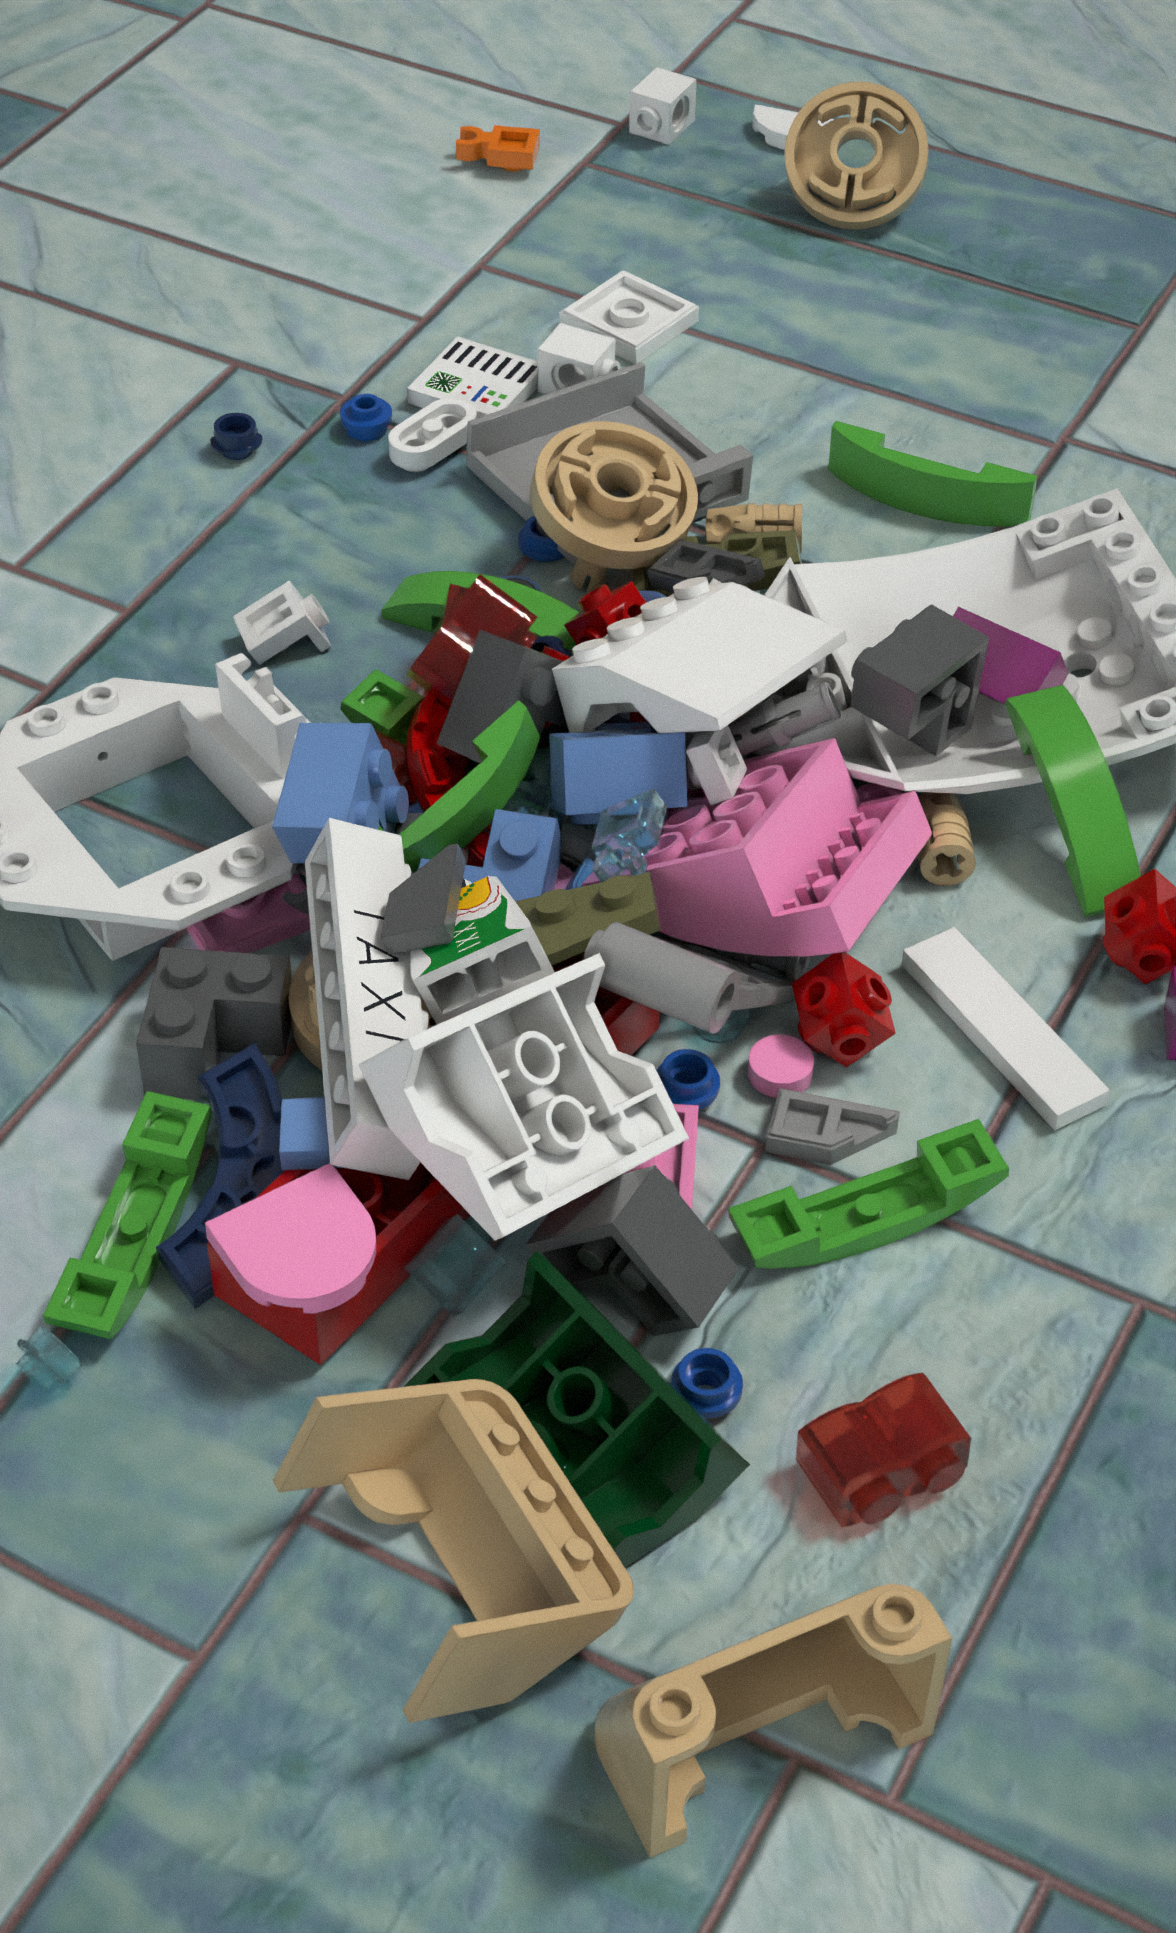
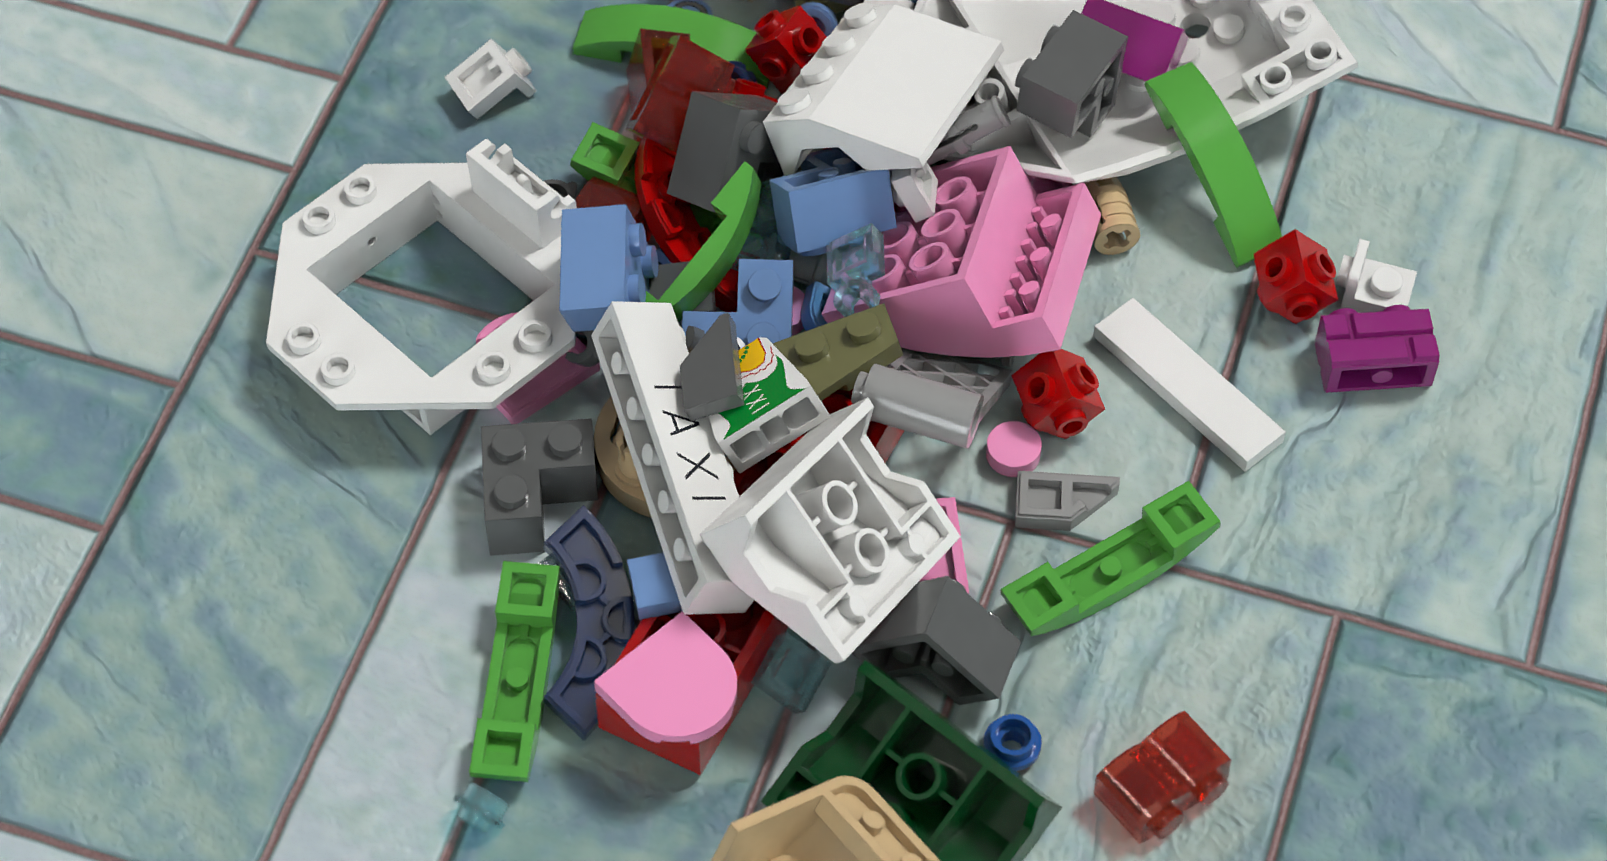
camera: 10 degrees left, 10 degrees up
blue plate [657,1049,720,1110] -> none

